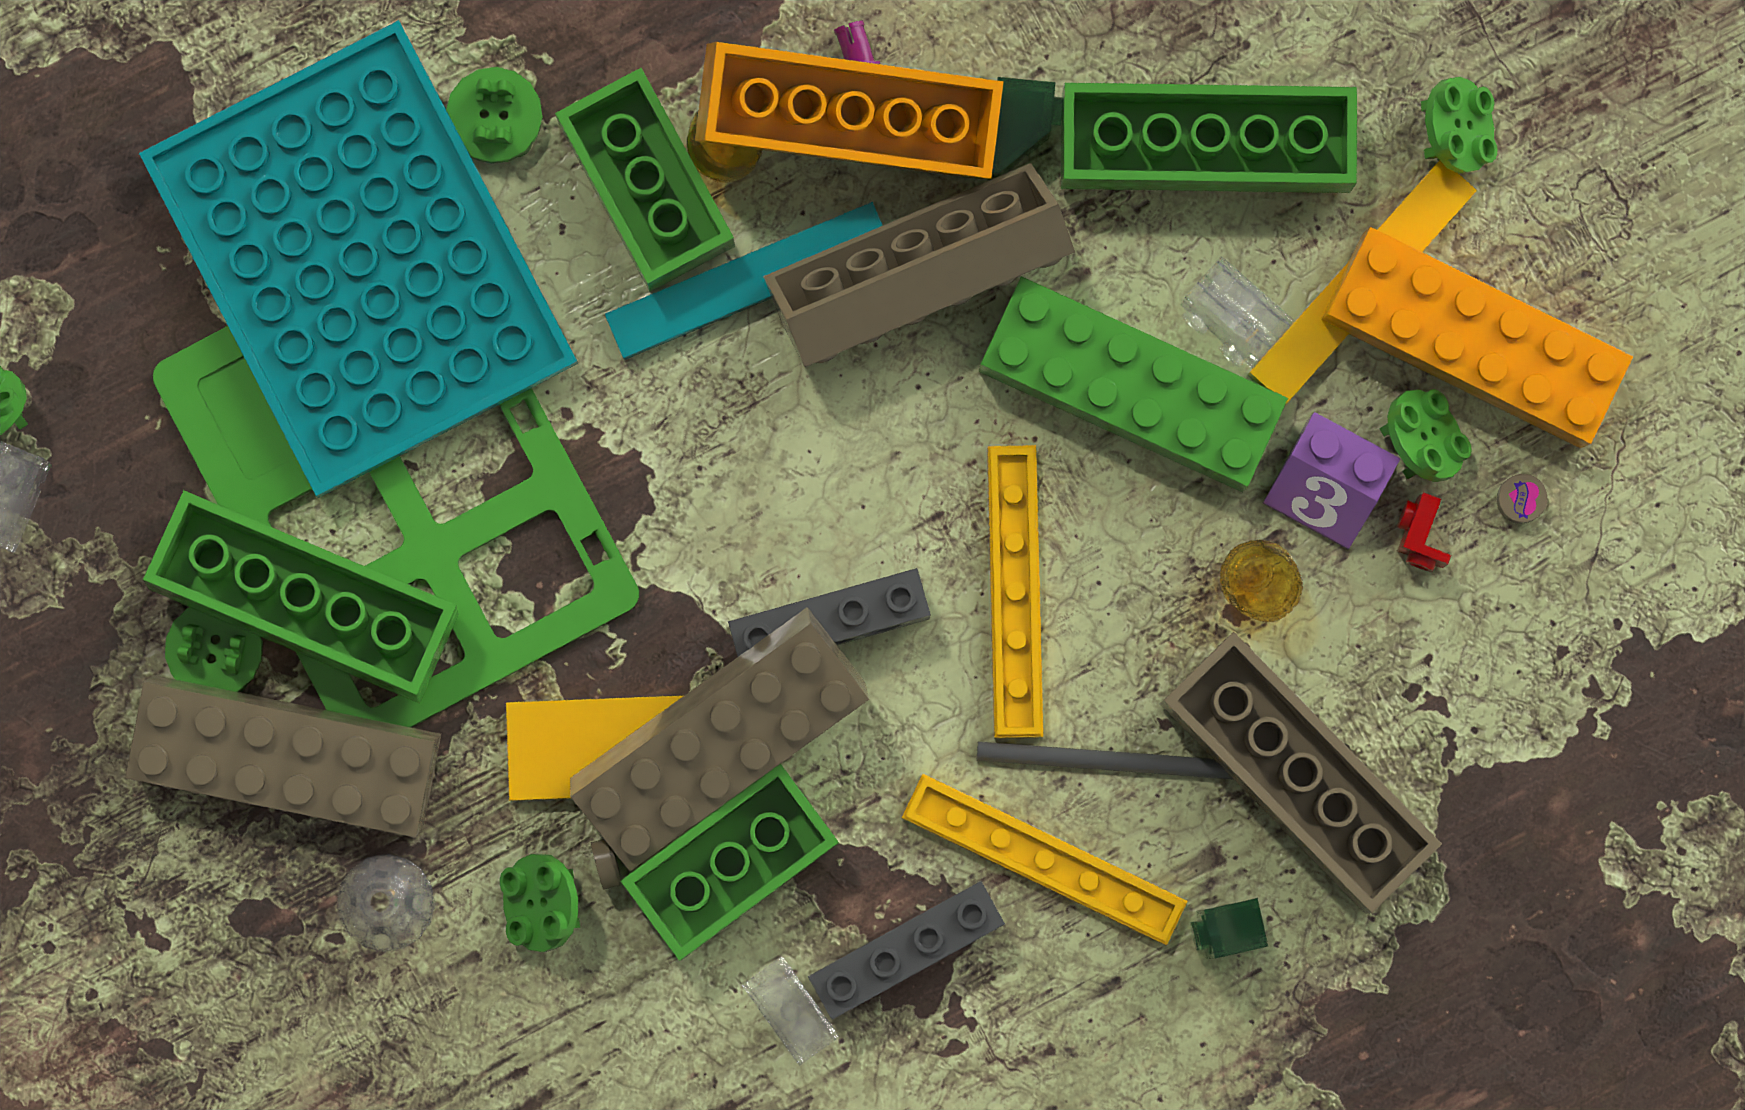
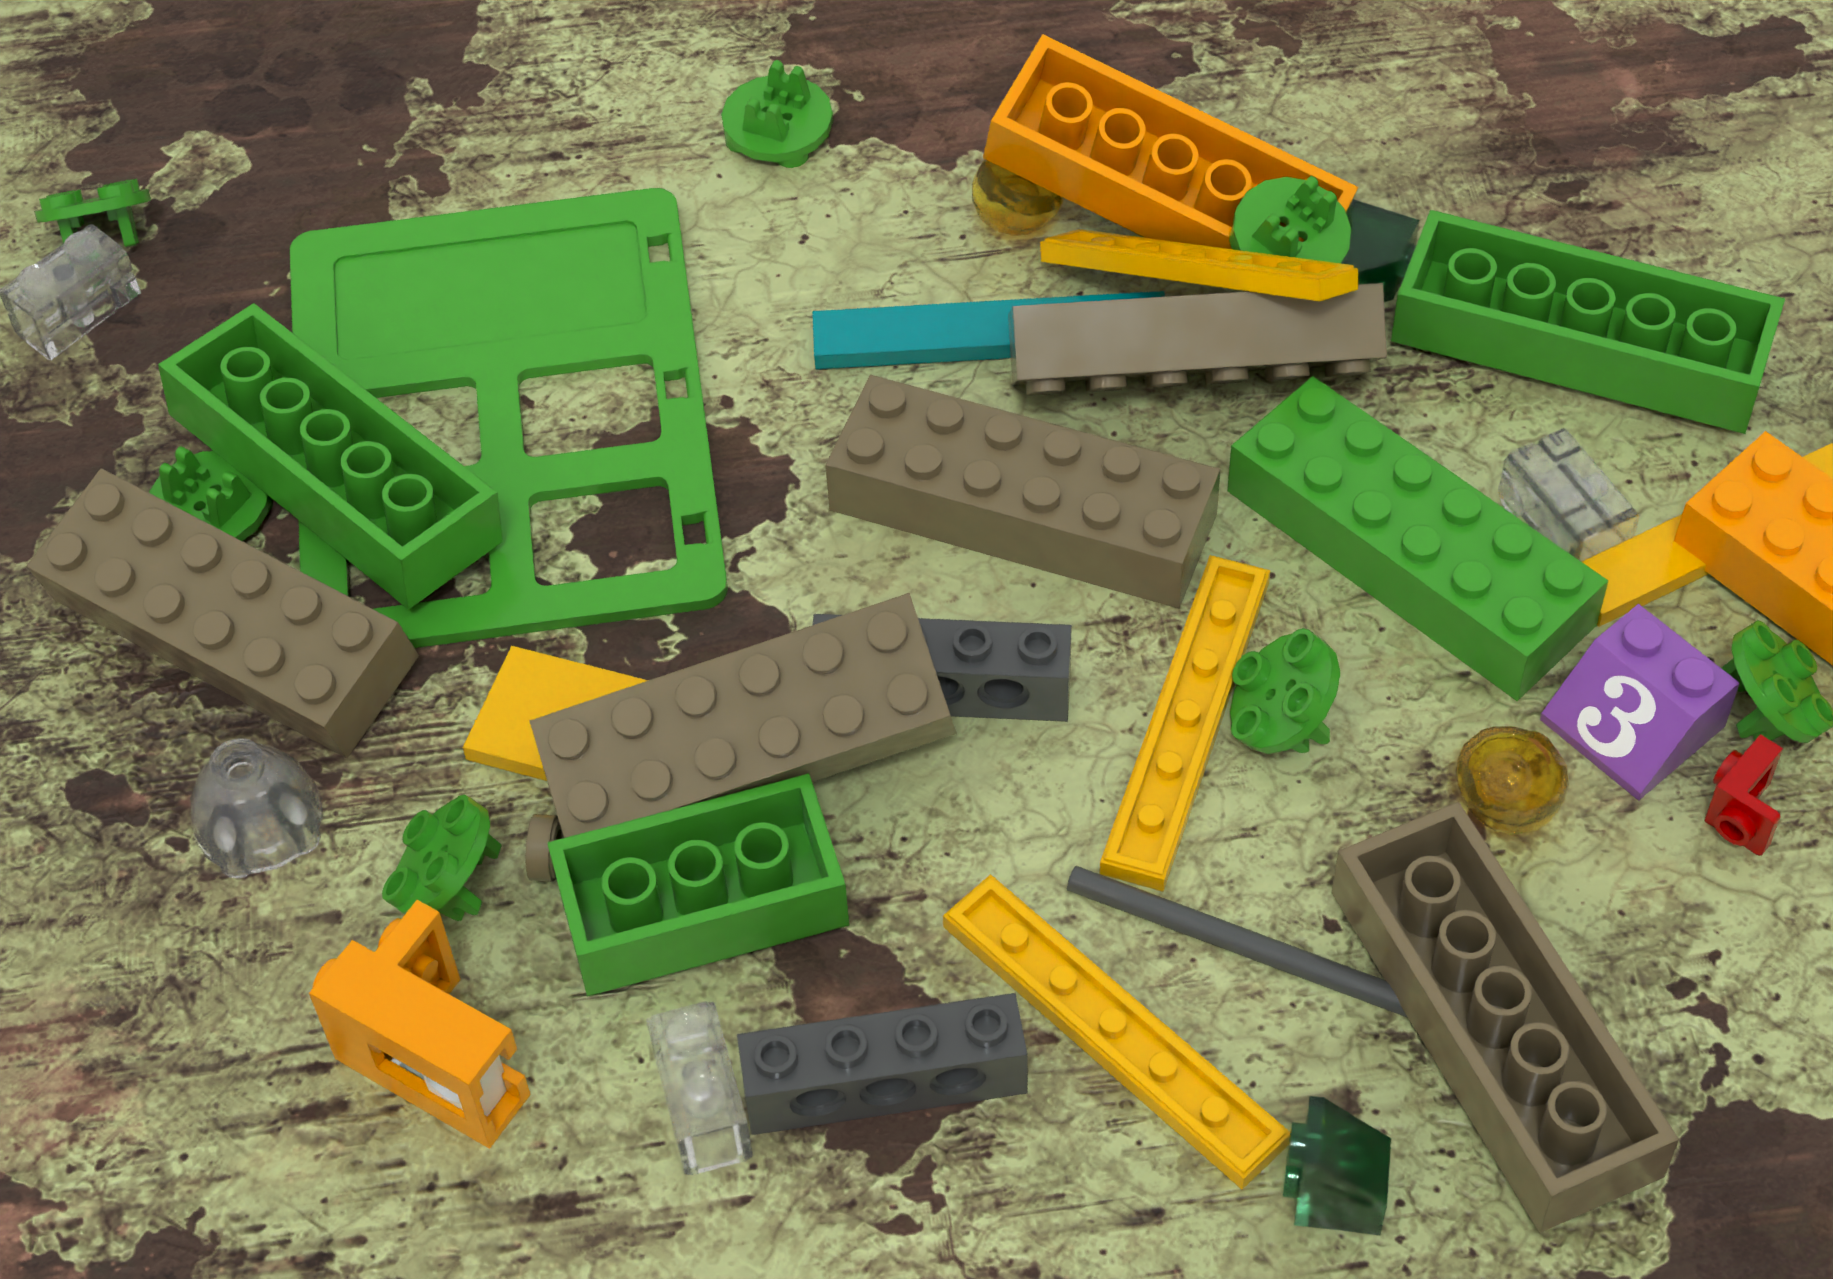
camera: 30 degrees right, 30 degrees down
teal plate [139,20,578,498] -> none
bright green brick [555,68,735,292] -> none
none -> light orange brick [309,900,531,1149]
none -> dark tan brick [825,374,1221,609]
none -> yellow tile [1040,229,1358,301]
none -> bright green plate [1229,176,1351,264]
none -> bright green plate [1230,628,1341,754]

